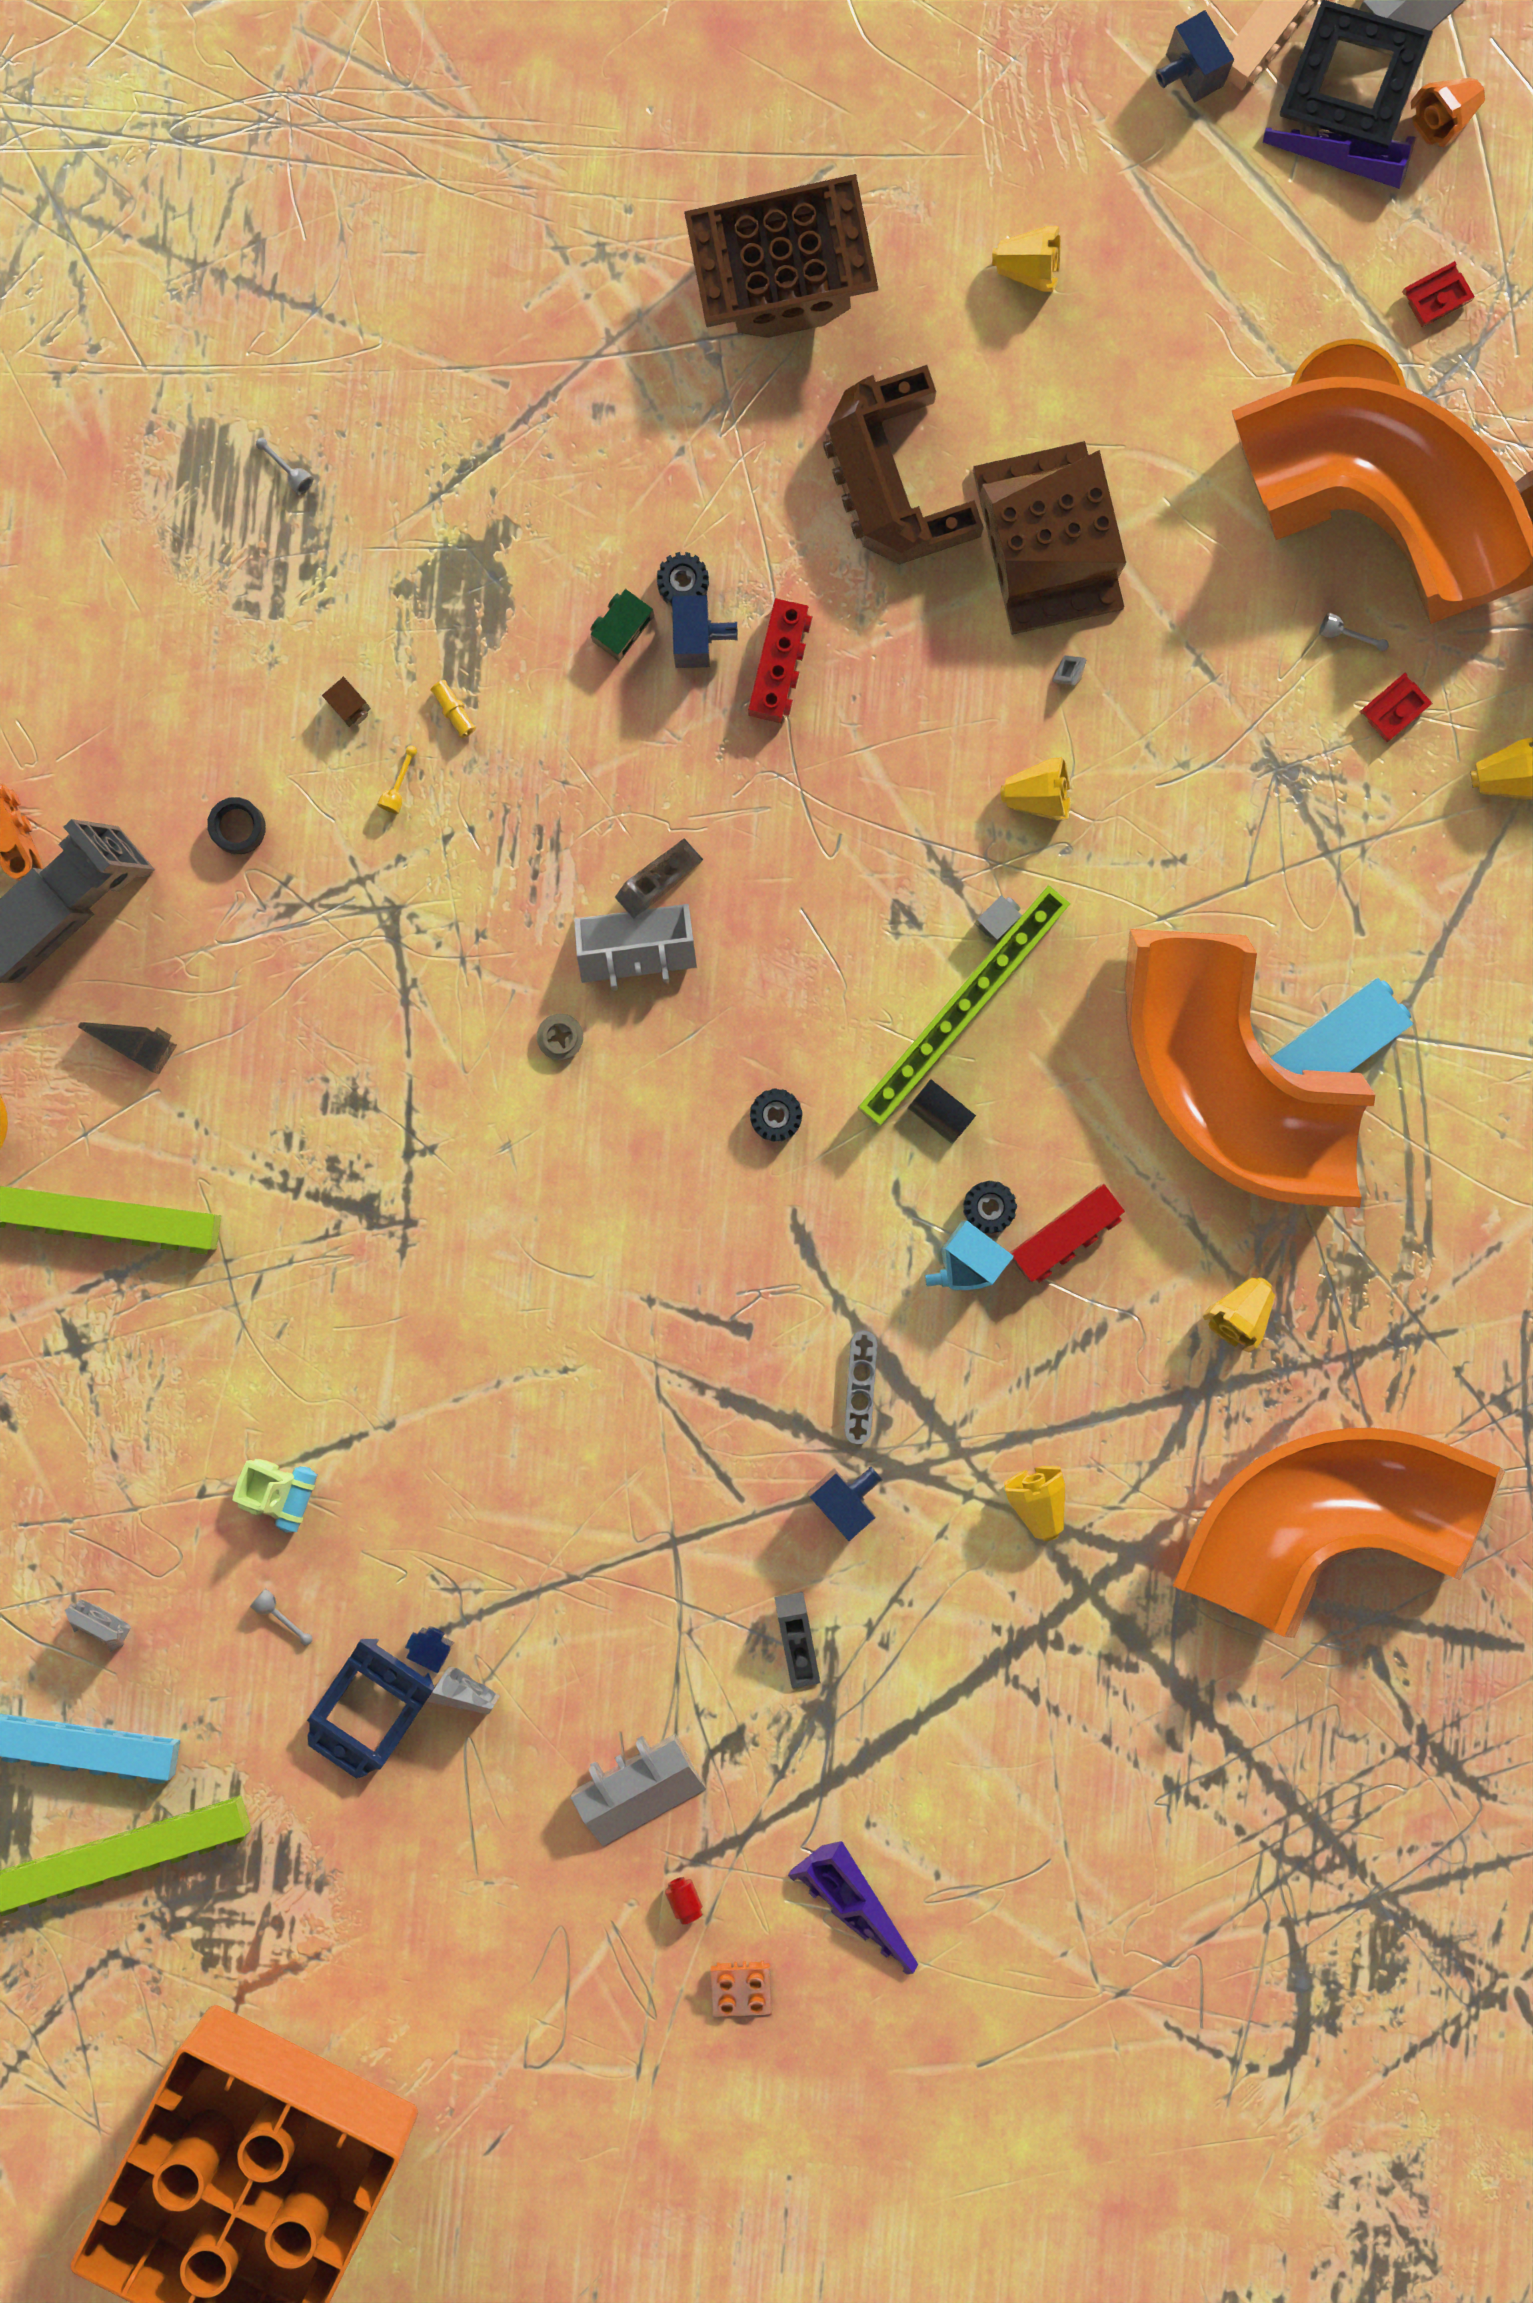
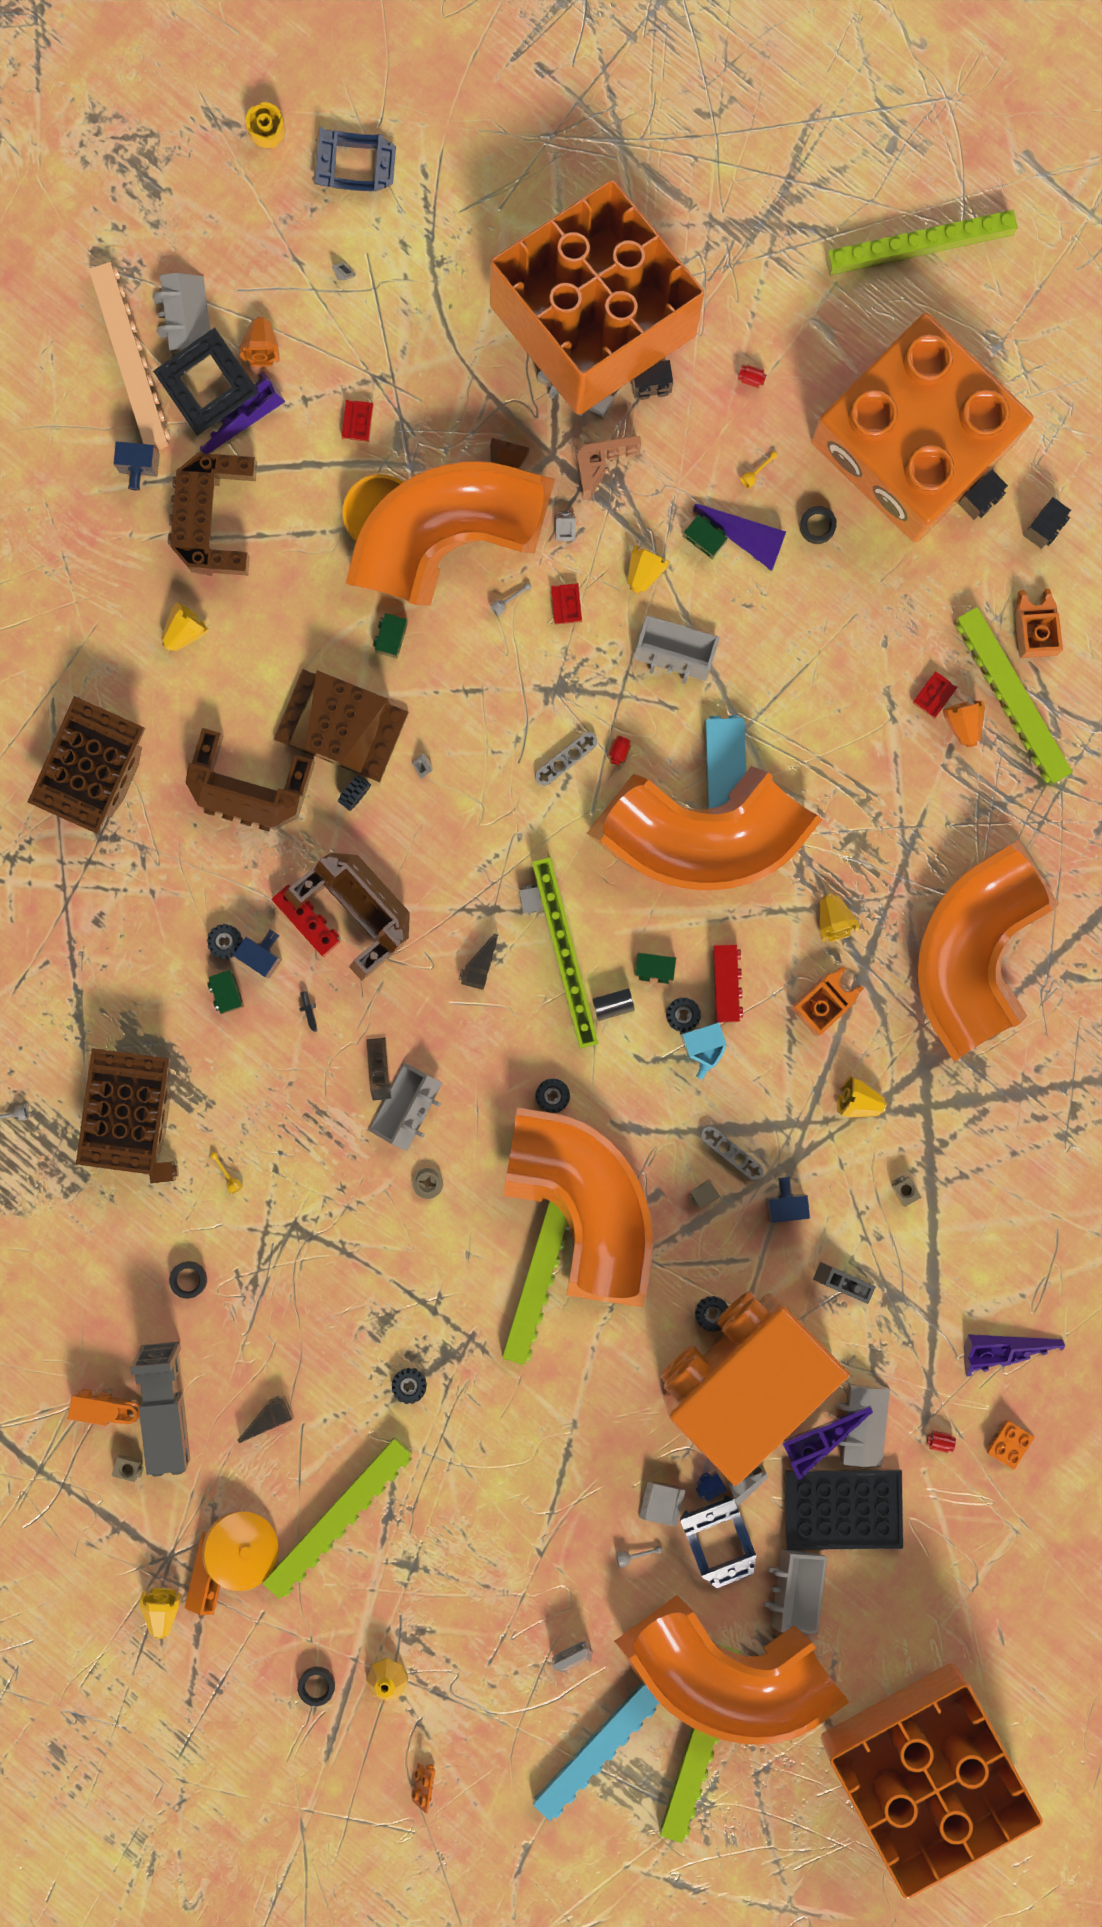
camera: 50 degrees left, 0 degrees up
yellowish green piece [232,1459,318,1533] -> none
yellow pin [430,680,476,738] -> none
yellow cone [1000,757,1071,820] -> none
none -> reddish brown wedge [75,1048,171,1175]
none -> reddish brown wedge [168,453,257,576]
none -> reddish brown wedge [284,853,410,981]
none -> black piece [299,991,318,1032]
none -> black bush [337,775,371,811]
none -> dark green brick [373,613,408,659]
none -> black bush [391,1368,427,1404]
none -> clear smoke slope [459,934,499,991]
none -> lime brick [502,1201,569,1365]
none -> orange piece [503,1108,653,1307]
none -> light grey beam [536,732,597,786]
none -> light grey bracket [556,511,575,541]
none -> red brick [607,736,631,765]
none -> orange piece [614,1595,849,1745]
none -> light grey piece [634,615,720,684]
none -> dark green brick [635,953,676,984]
none -> light grey slope [639,1481,686,1526]
none -> orange piece [661,1291,850,1486]
none -> dark tan brick [689,1180,720,1209]
none -> black bush [695,1296,728,1332]
none -> light grey piece [764,1549,827,1634]
none -> dark purple wedge [783,1405,873,1480]
none -> black plate [785,1469,903,1550]
none -> orange brick [790,966,864,1036]
none -> dark tan brick [891,1175,922,1207]

